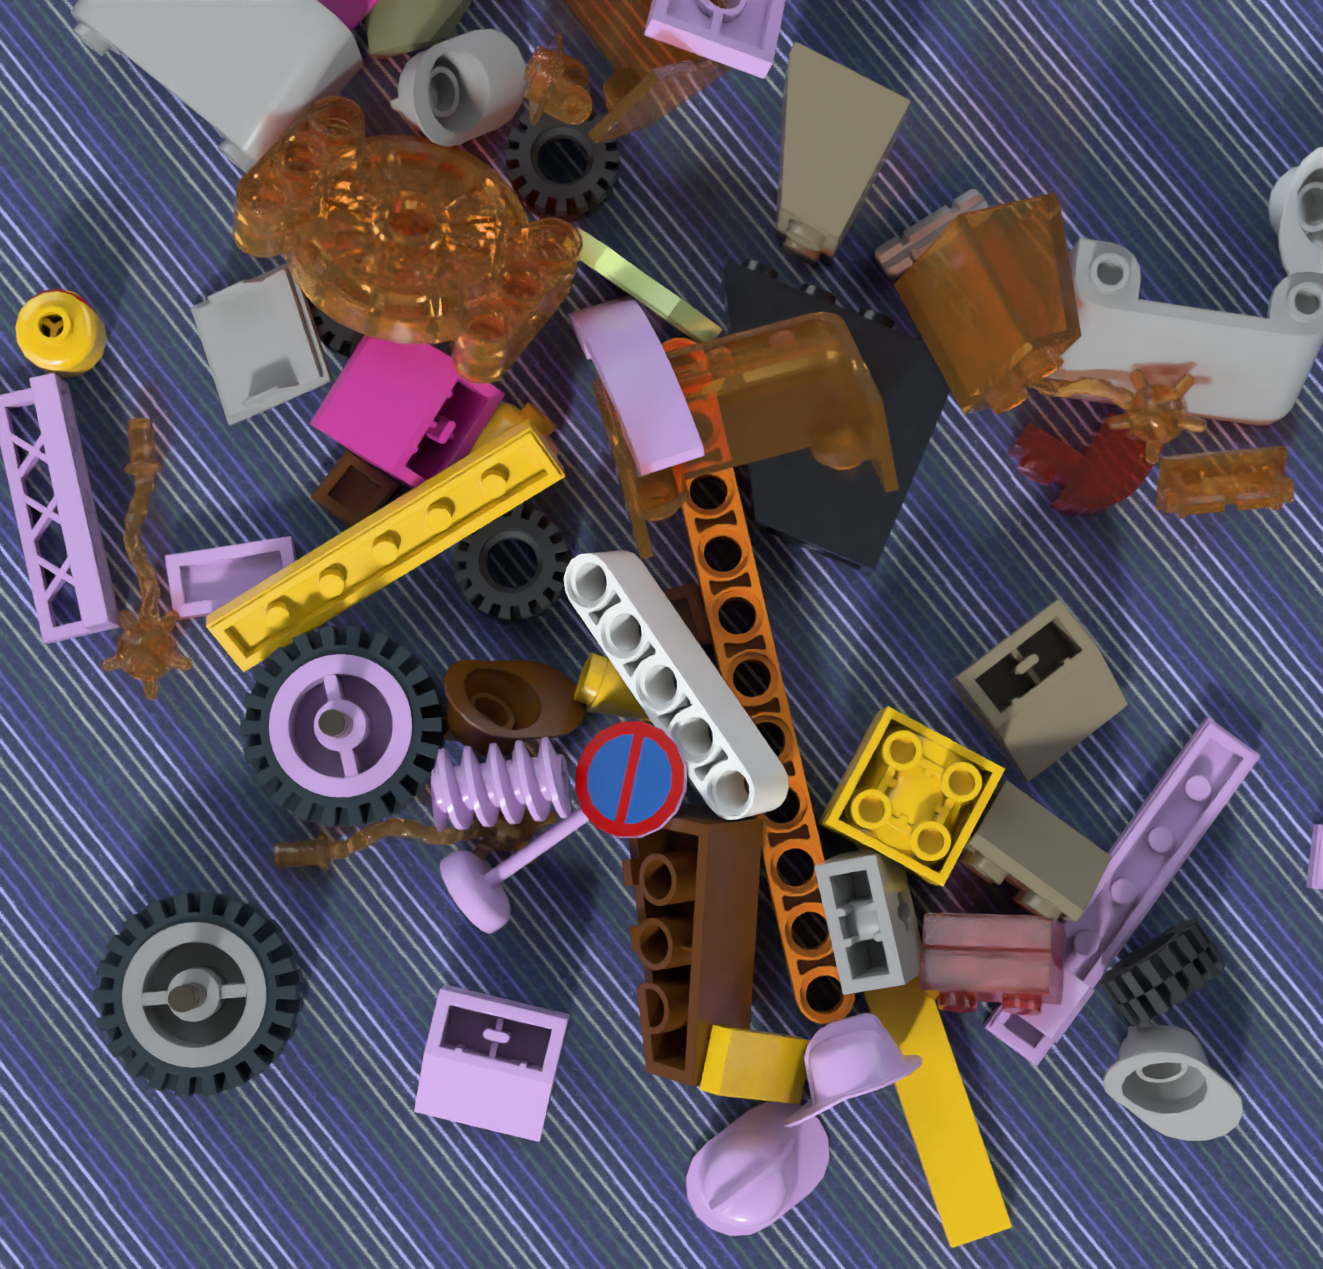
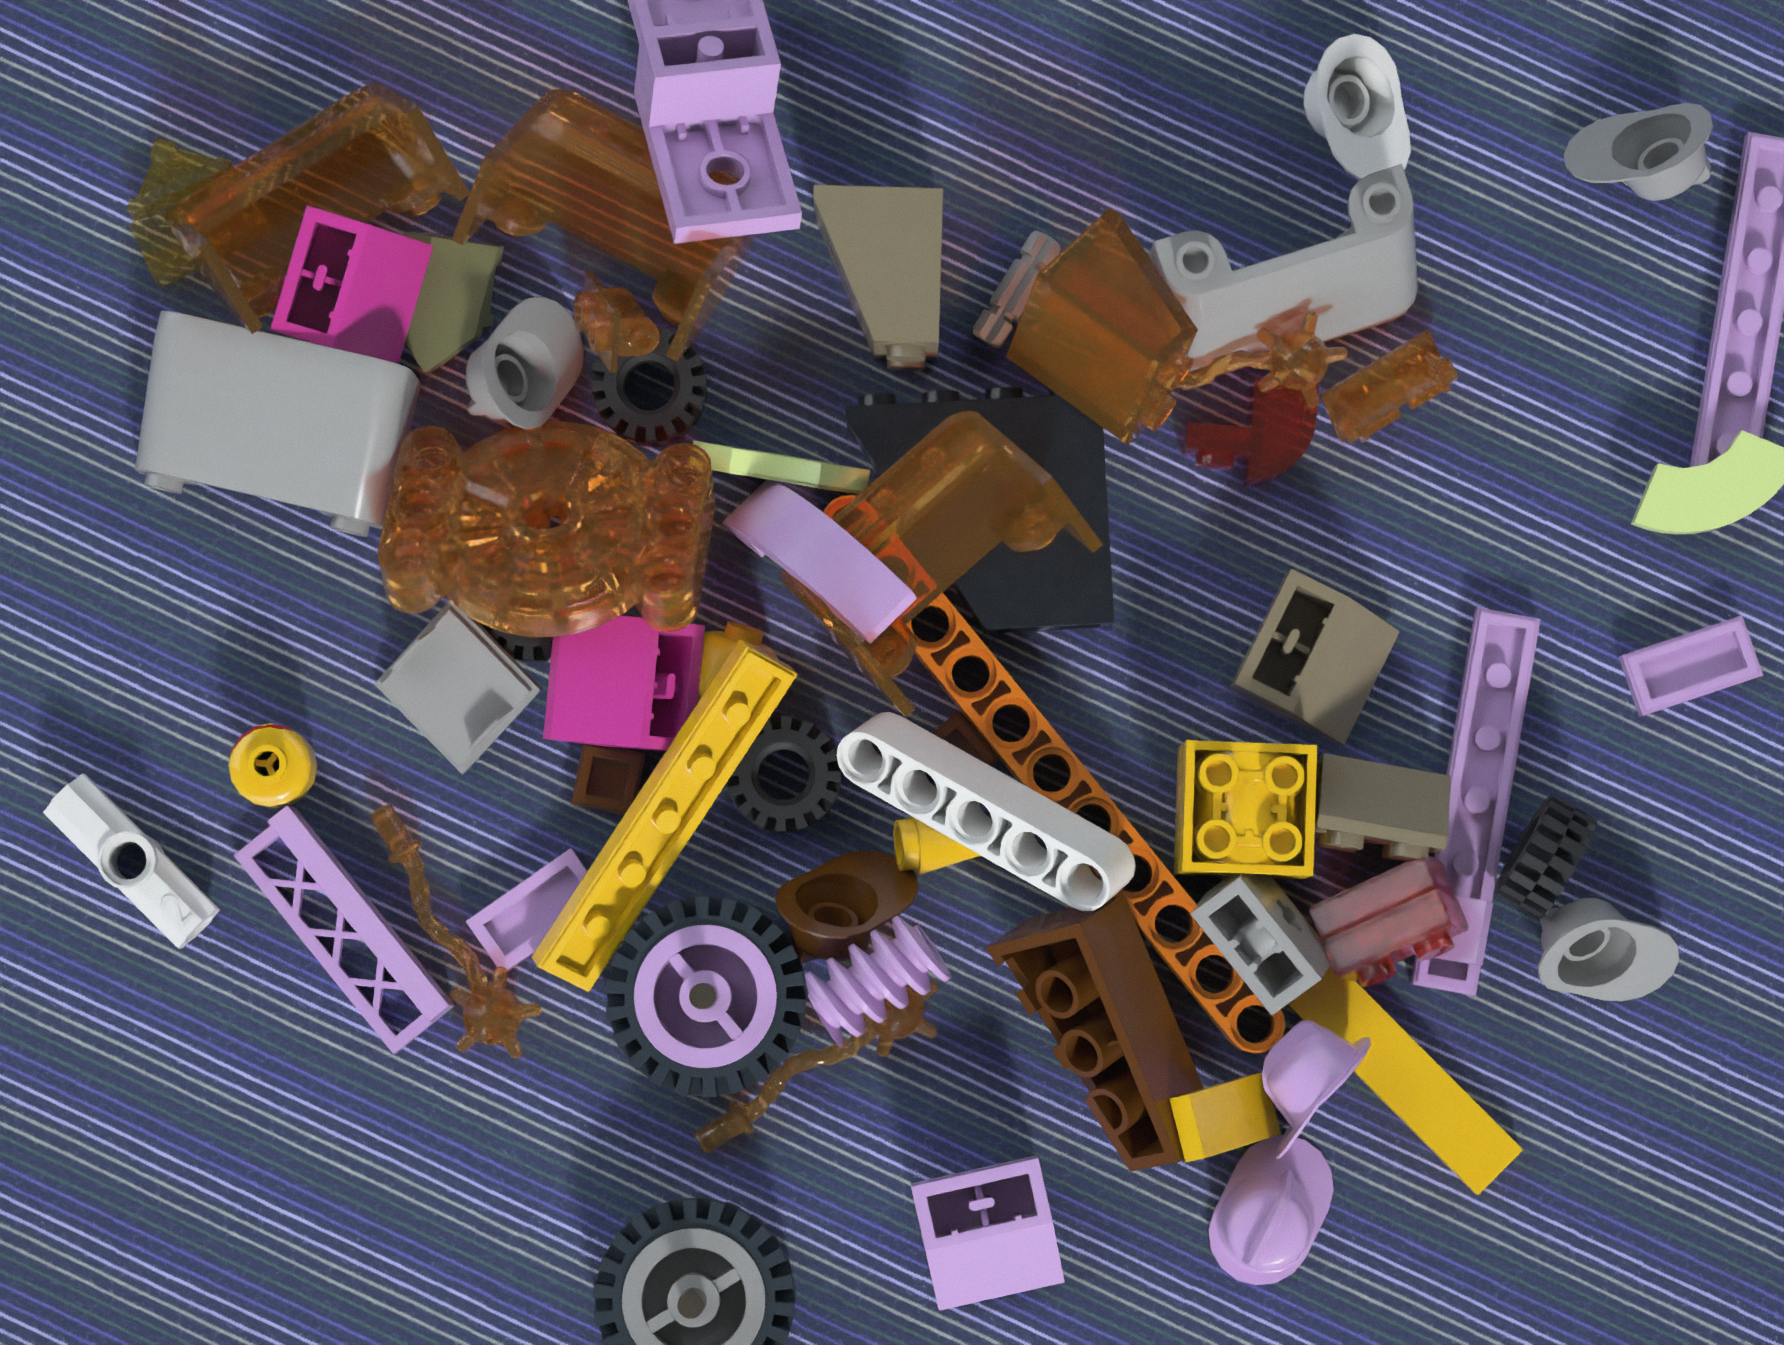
camera: 25 degrees left, 0 degrees up
piece [440,721,687,934] -> none

